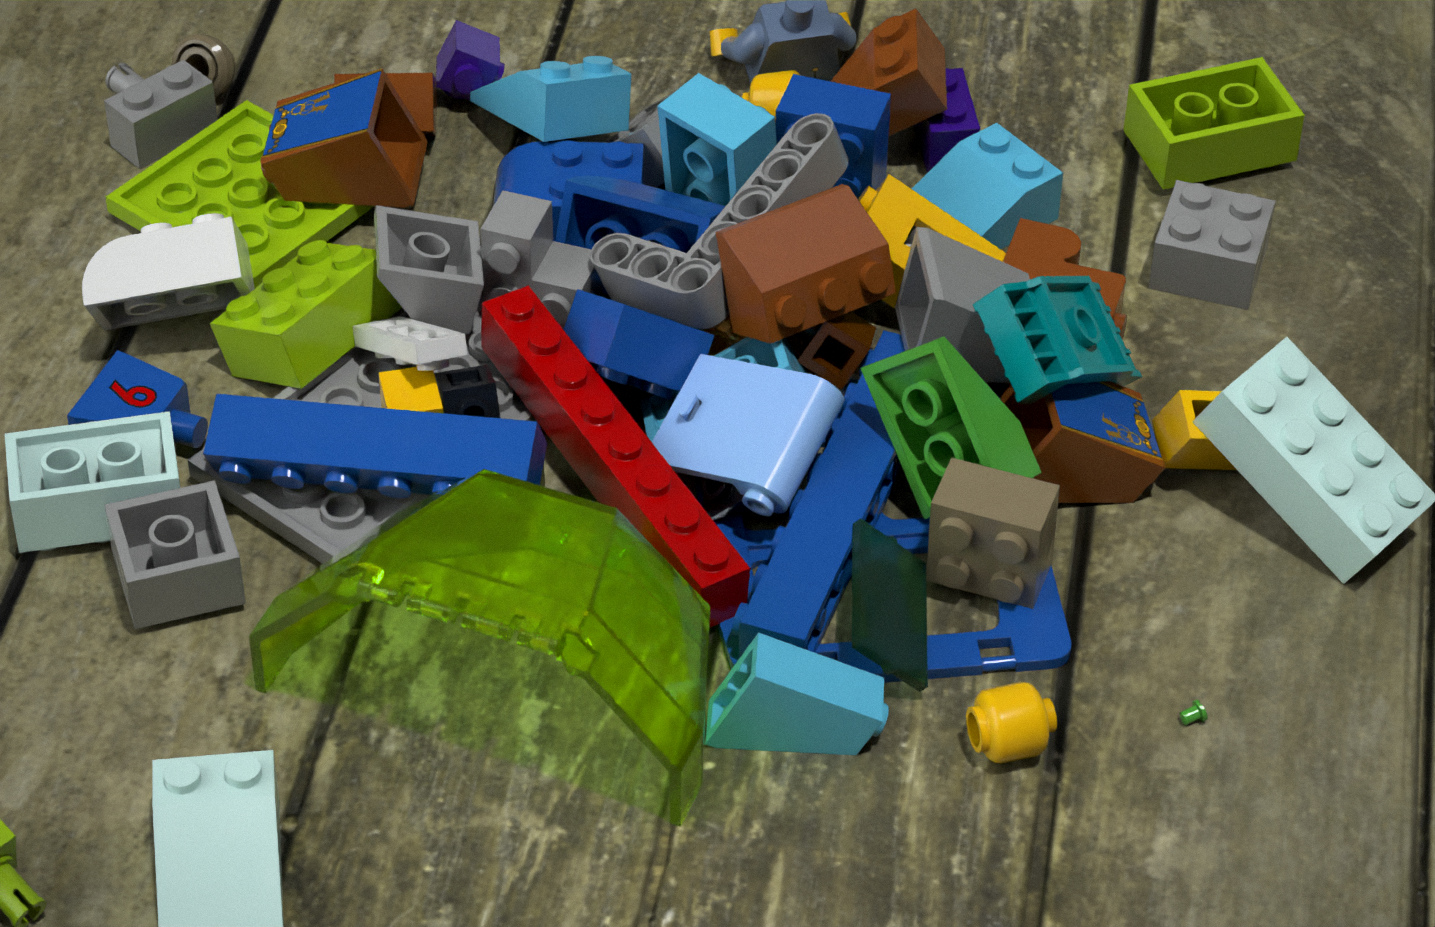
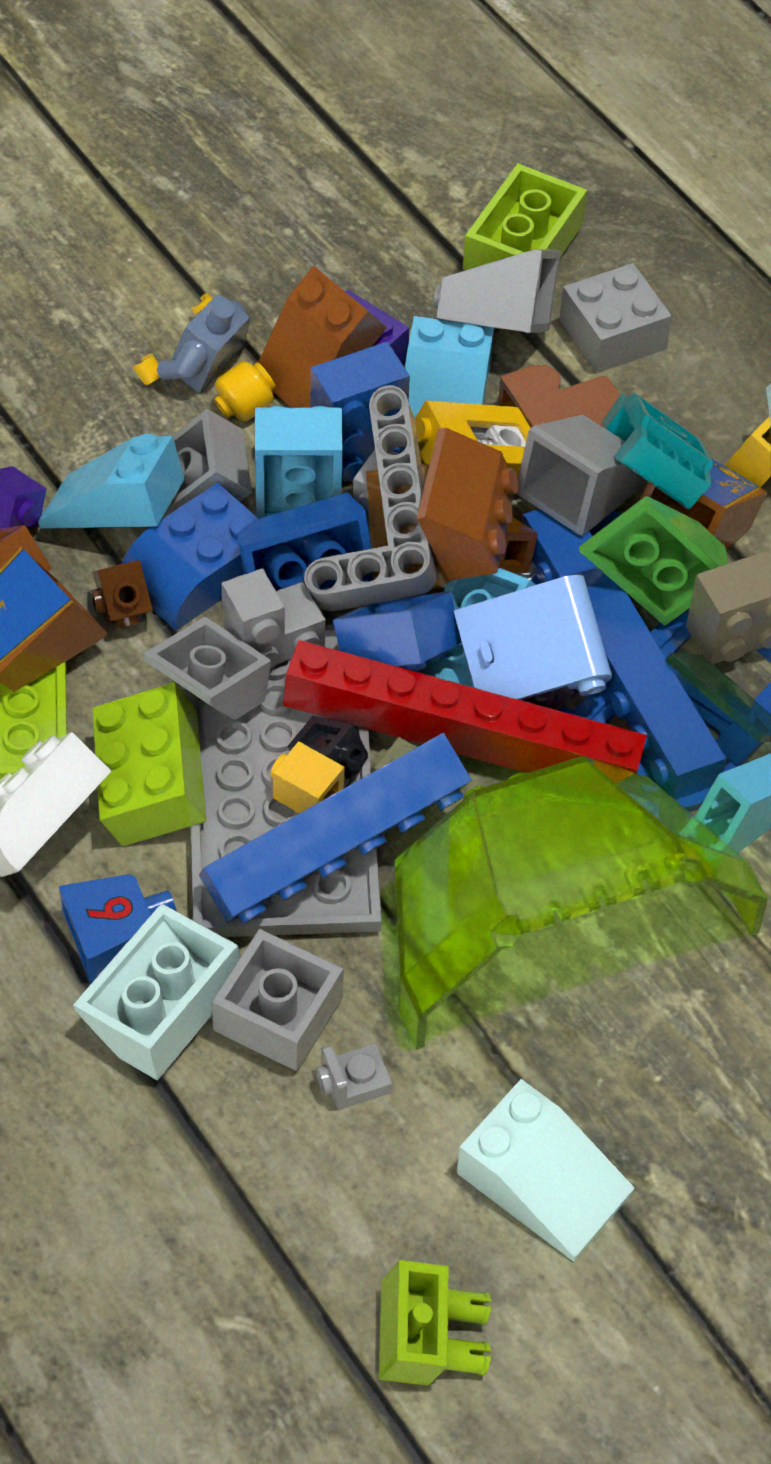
camera: 45 degrees left, 10 degrees up
white plate [352,316,468,371] -> none
none -> reddish brown brick [90,560,153,628]
none -> light grey bracket [315,1043,392,1110]
none -> light grey slope [433,249,561,333]

